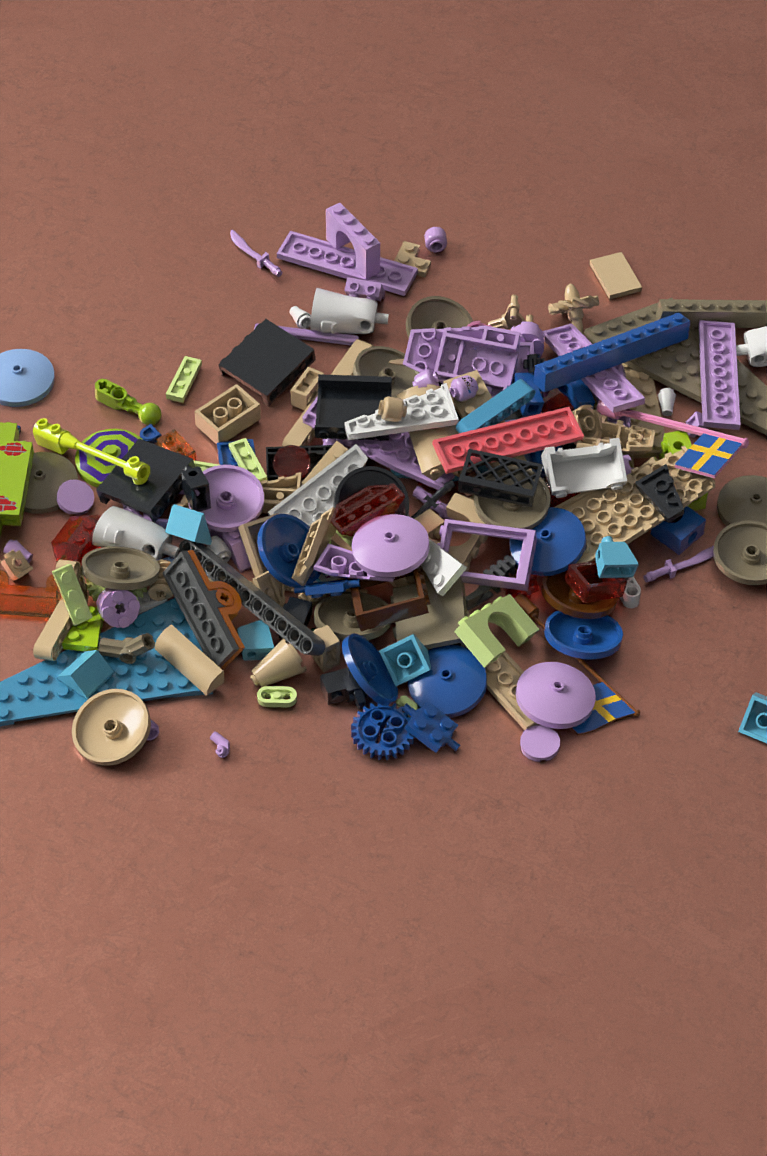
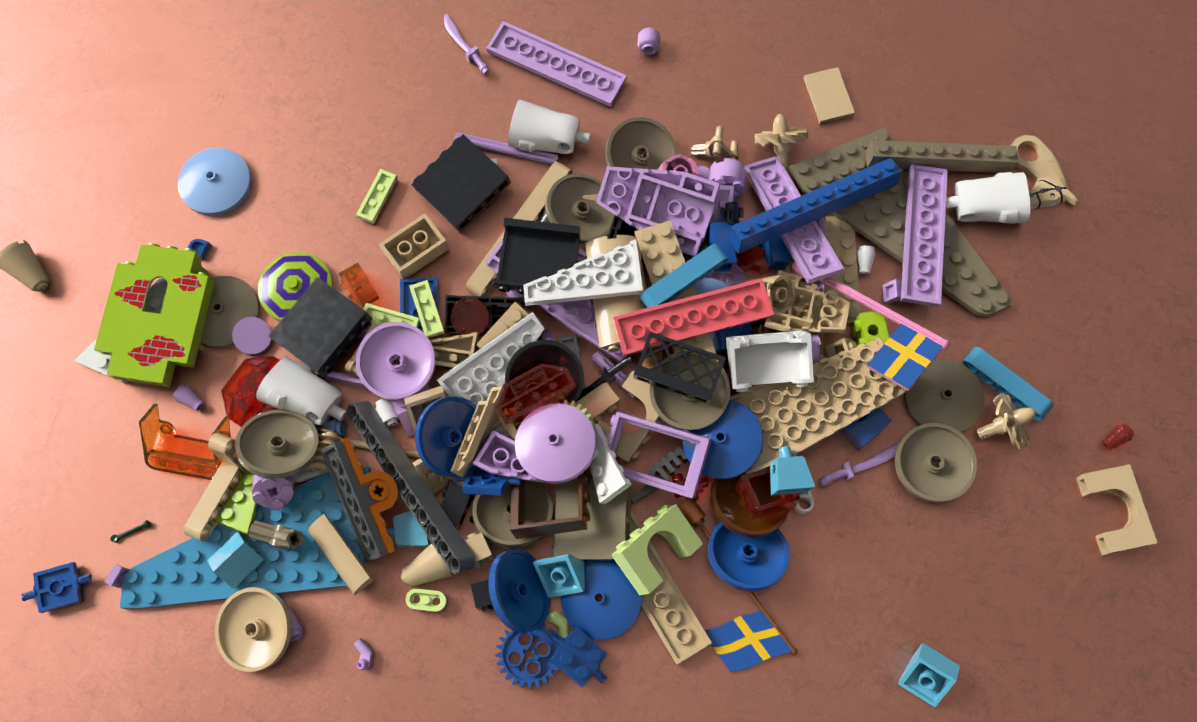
camera: 10 degrees right, 20 degrees up
tan brick [0,550,33,581] -> none
neon yellow bar [33,418,150,485] -> none
yellowish green plate [52,564,93,626] -> none
lime beam [95,379,162,425] -> none
blue tile [140,424,162,444] -> none
medium azure slope [165,504,212,545] -> none
black torso [181,466,211,512] -> none
white cone [290,306,311,329] -> none
tan brick [290,367,324,410] -> none
lavender arch [326,203,380,279] -> none
lavender plate [344,277,385,301] -> none
tan head [378,396,407,422] -> none
tan plate [394,241,431,277] -> none
lavender head [413,369,441,388] -> none
lavender head [449,375,478,402] -> none
lavender dish [516,662,596,729] -> none
lavender tile [520,725,560,762] -> none
black wing [635,464,684,523] -> none

